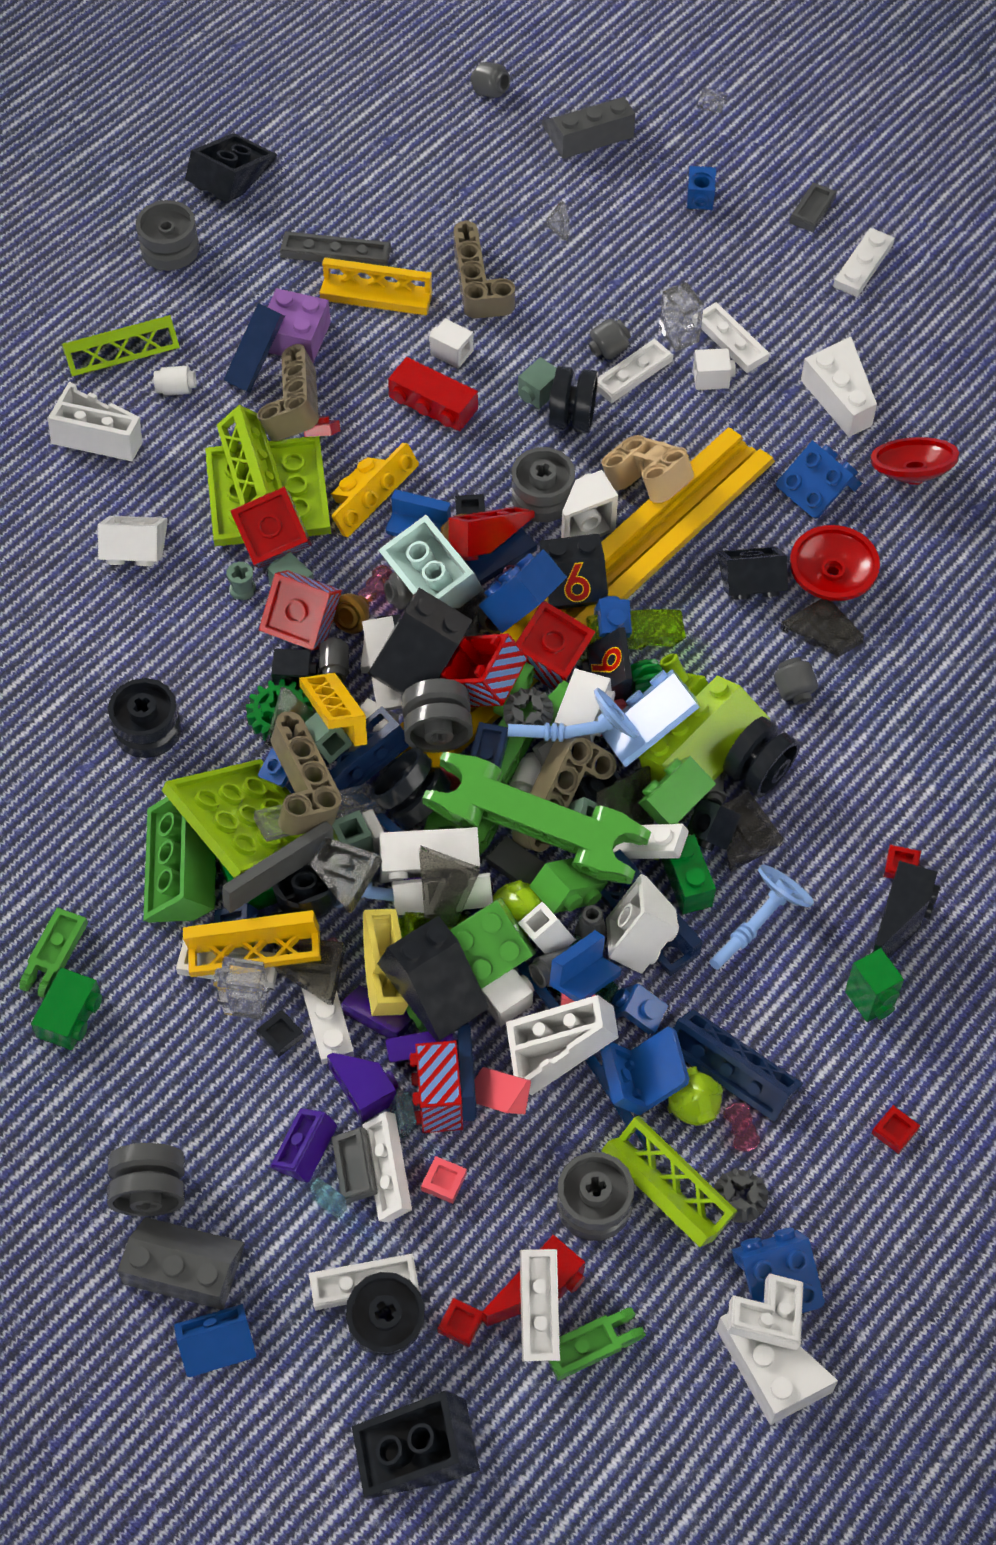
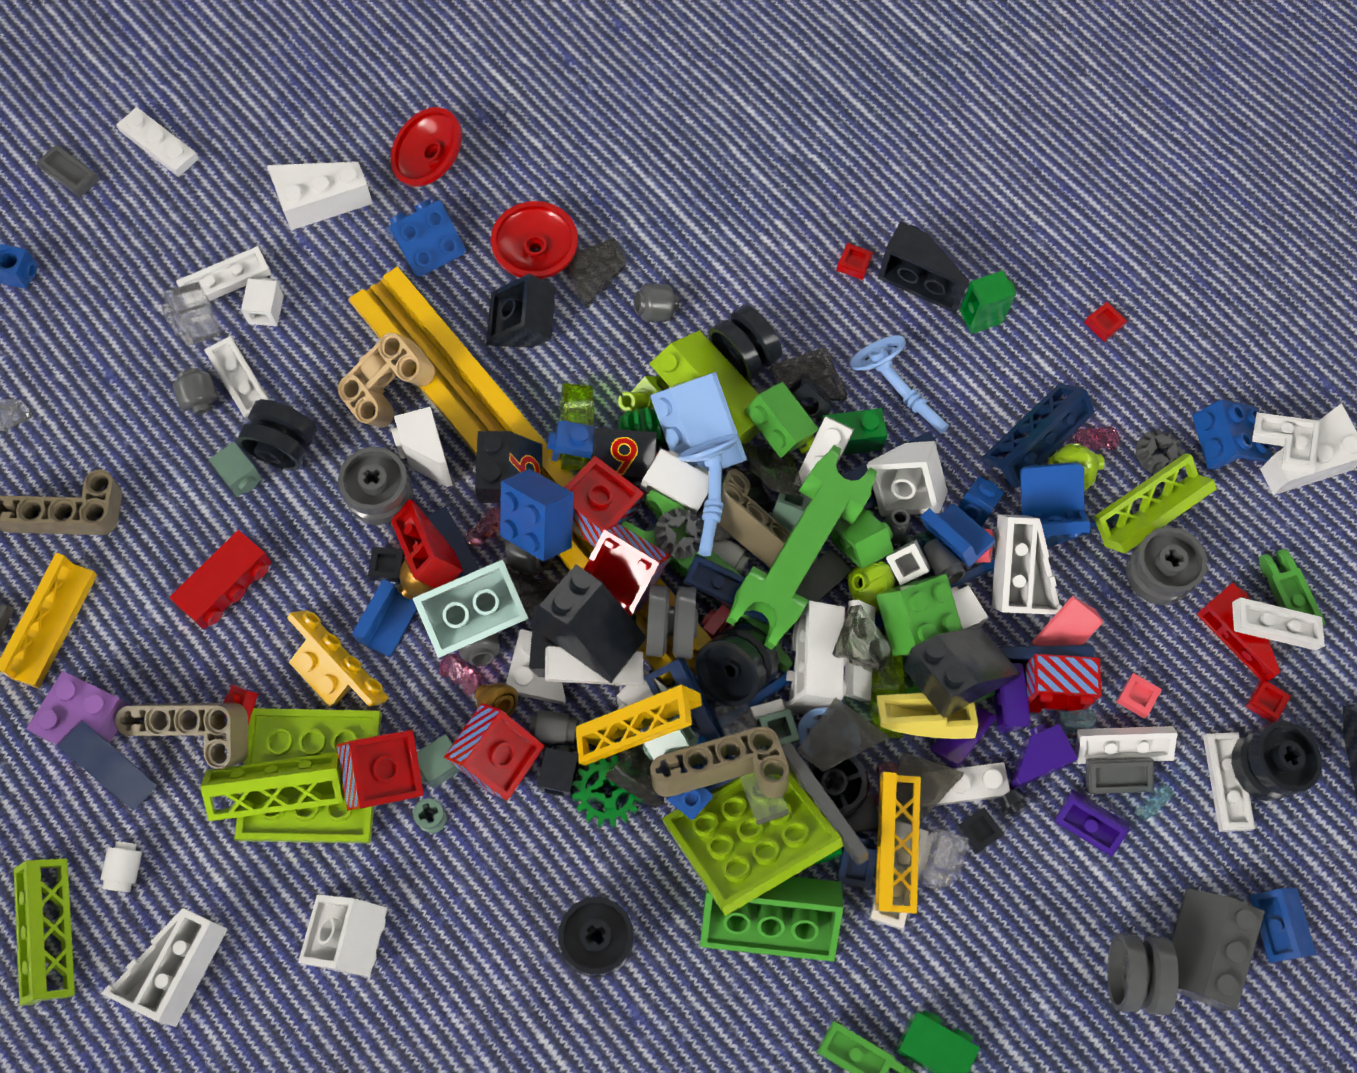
camera: 85 degrees left, 10 degrees up
white brick [429,318,474,369] -> none
none -> black plate [998,788,1030,817]

